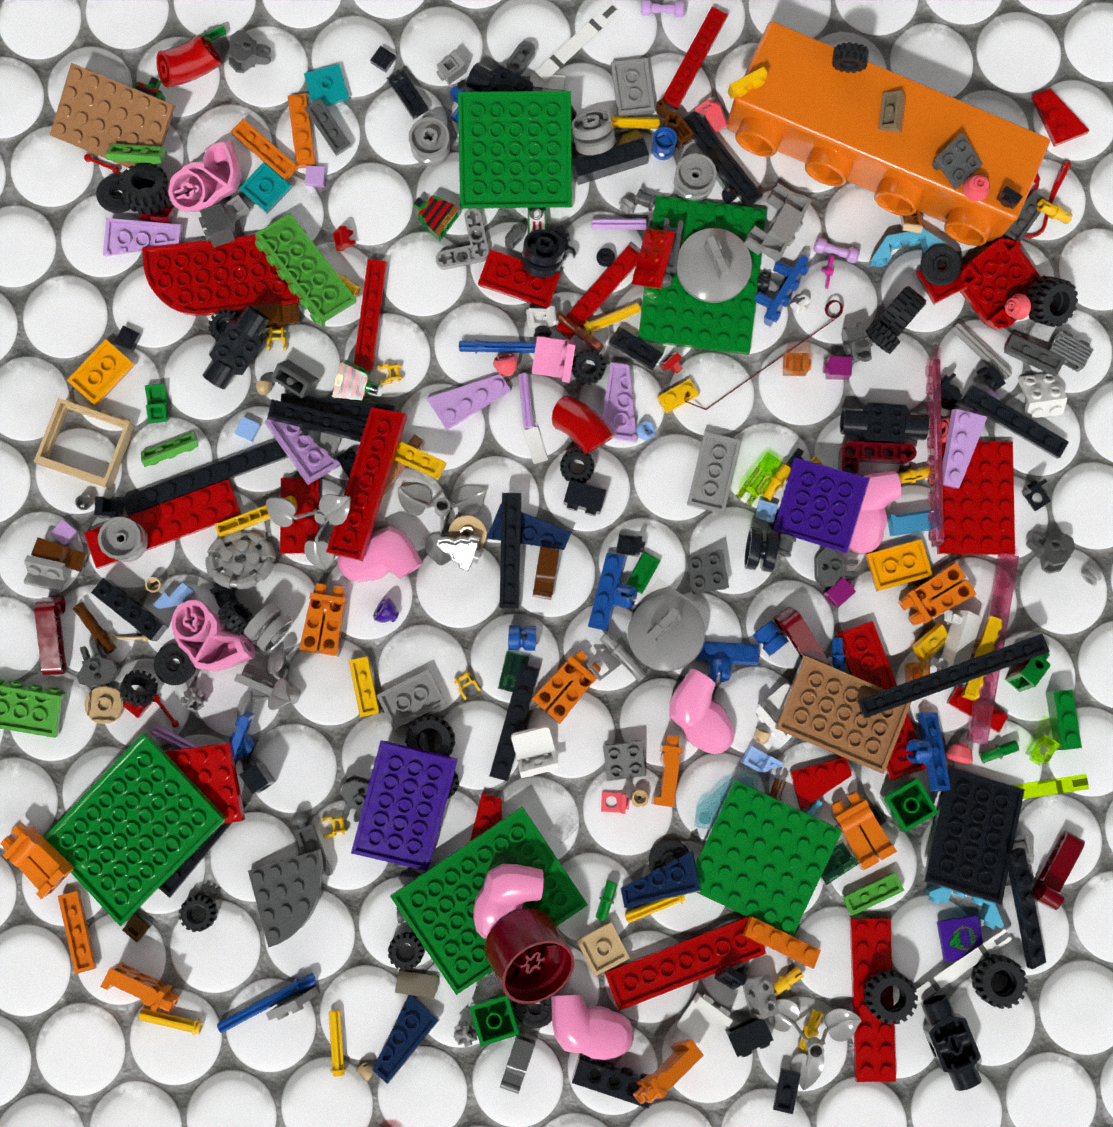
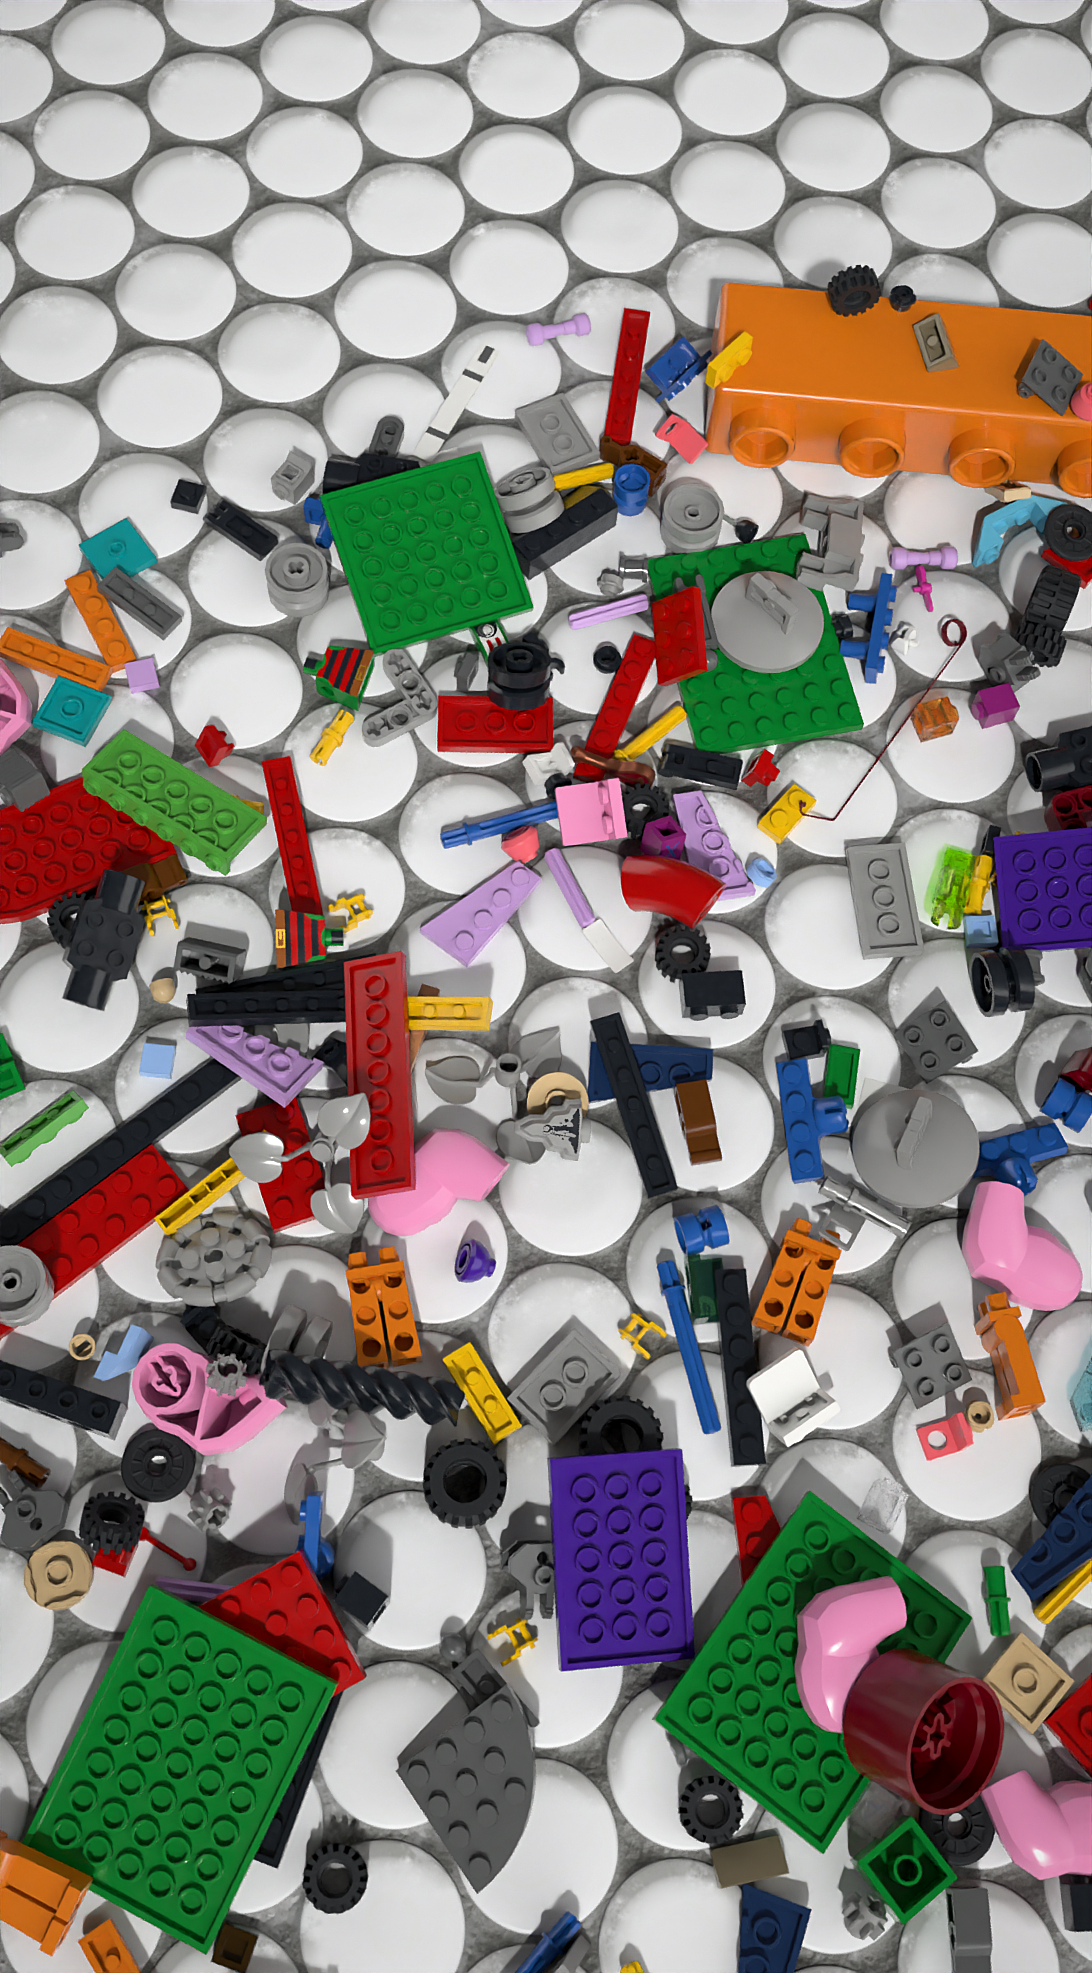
camera: 25 degrees left, 15 degrees down
tan hinge [109,634,149,642] -> none
light grey plate [223,195,250,222] -> none
light grey bracket [234,664,278,696] -> none
black plate [683,110,763,207] -> none
none -> light grey gear [206,1353,247,1397]
none -> black piece [259,1349,465,1427]
none -> yellow pin [309,709,355,766]
none -> black tyre [423,1438,507,1529]
none -> magenta brick [640,816,687,860]
none -> blue bracket [645,336,713,404]
none -> blue axle [657,1260,721,1434]
none -> black plate [889,285,917,312]

